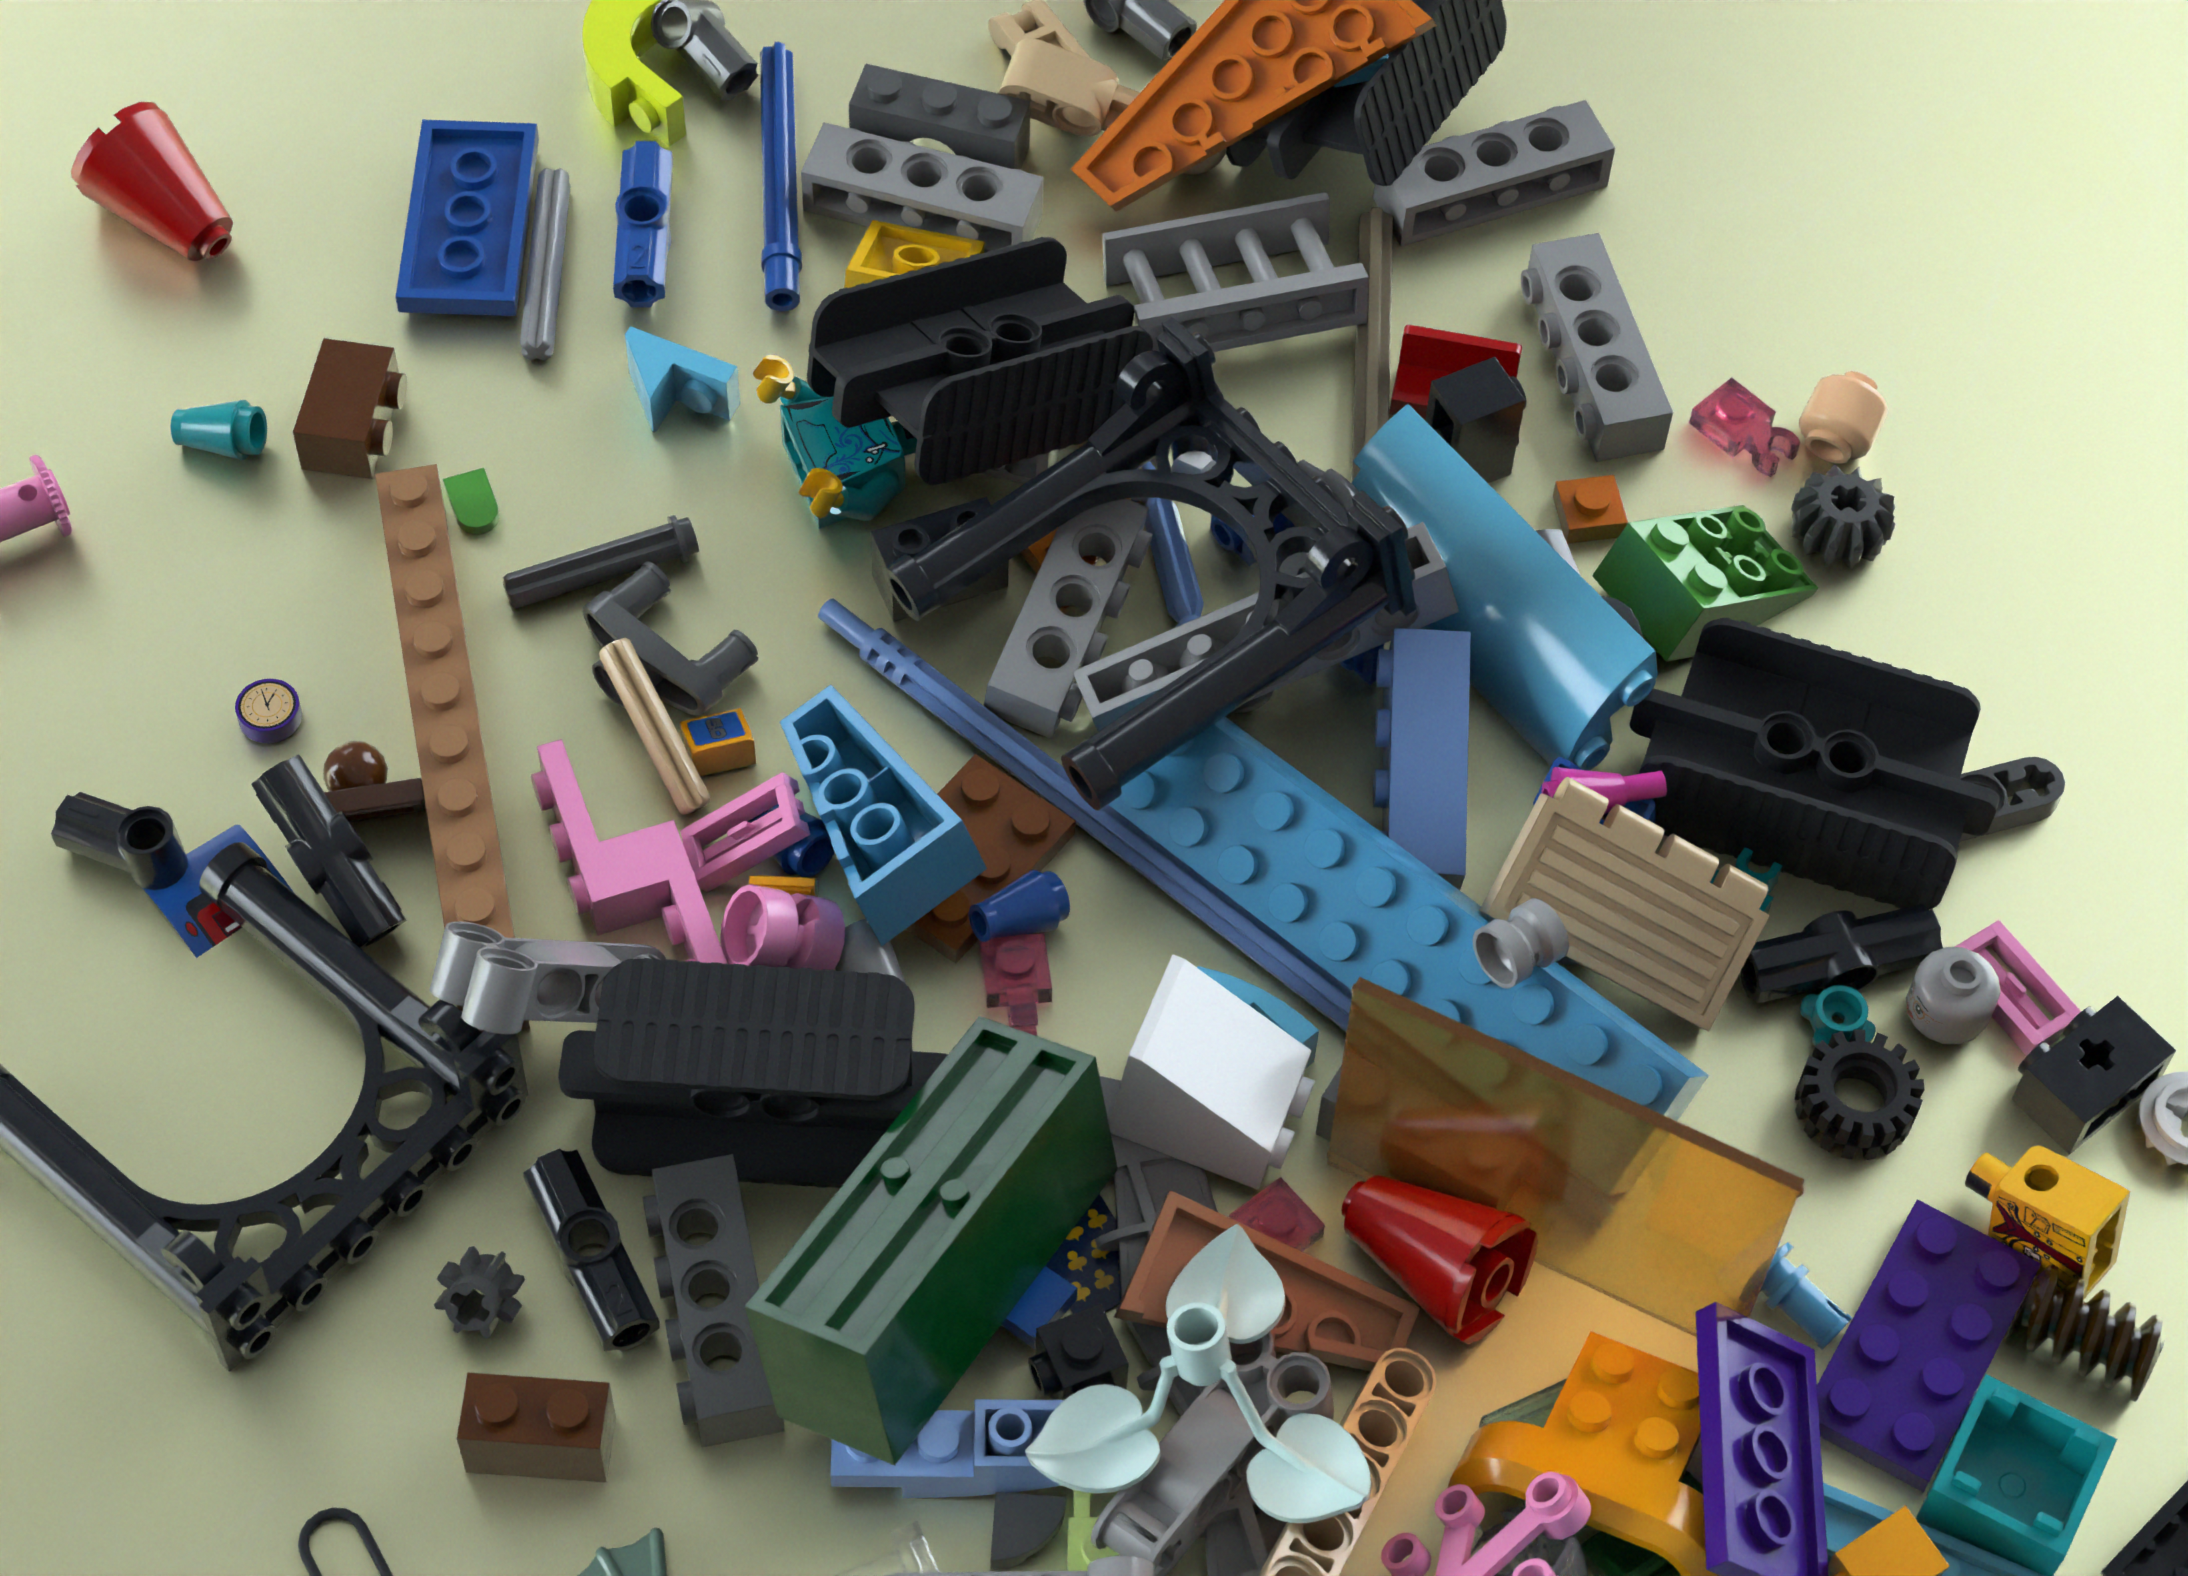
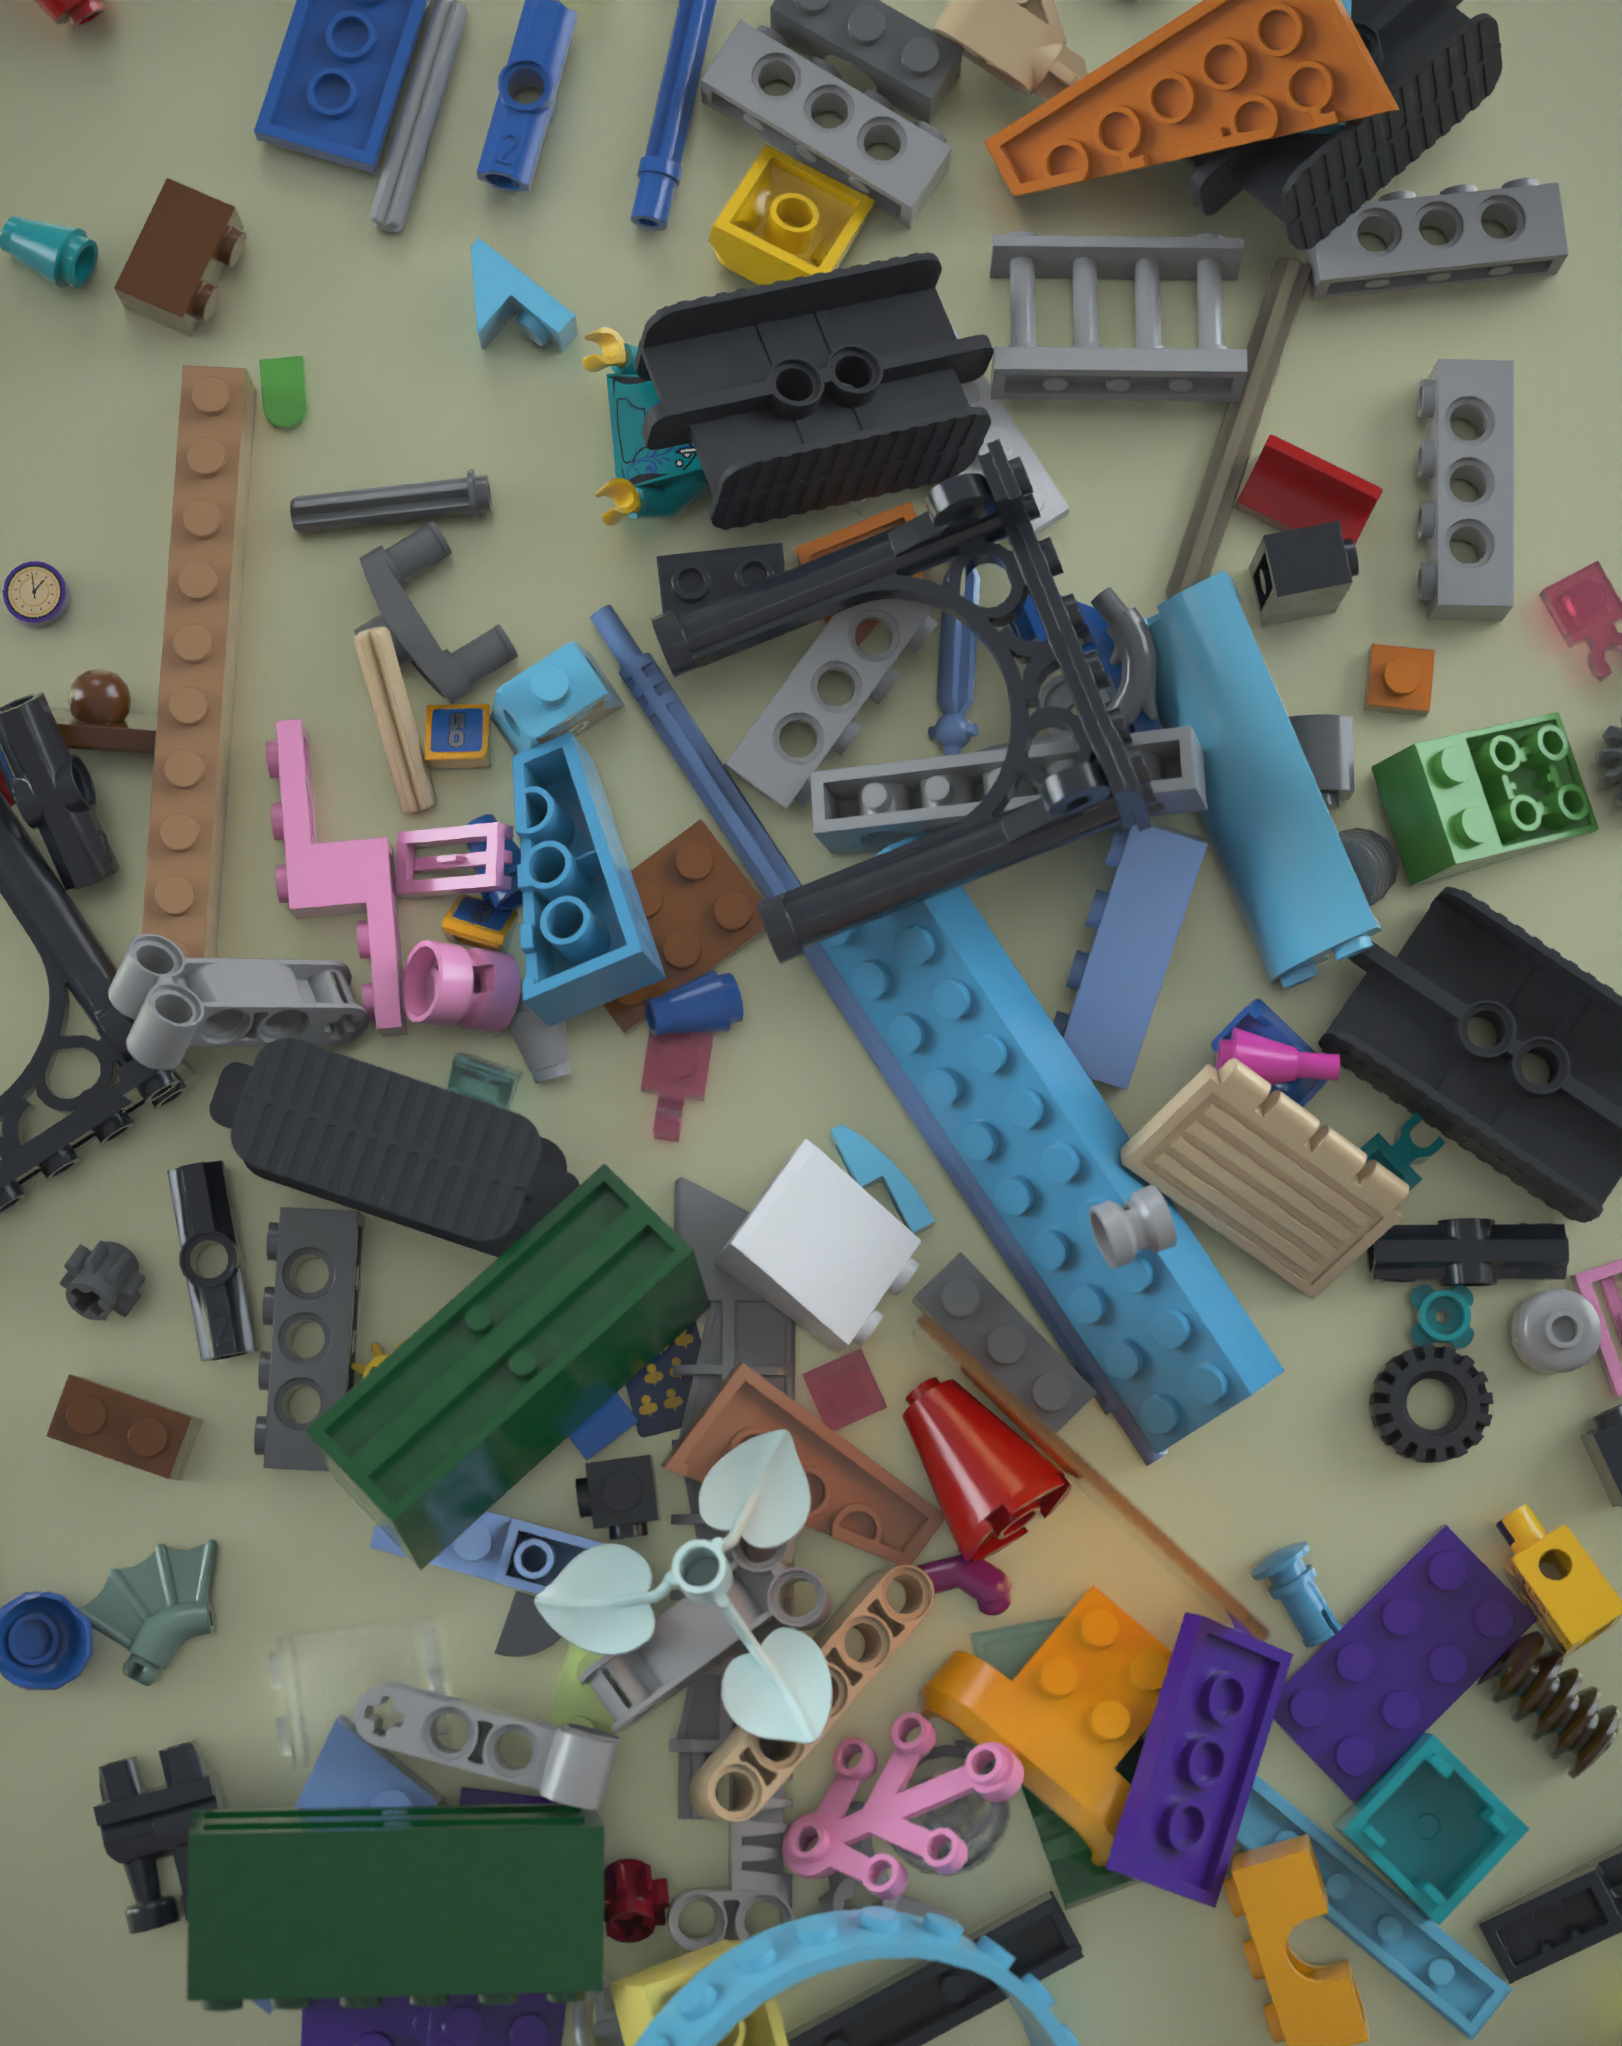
camera: 15 degrees right, 25 degrees up
none -> medium azure torso [490,641,625,755]
none -> magenta arm [917,1554,1012,1616]

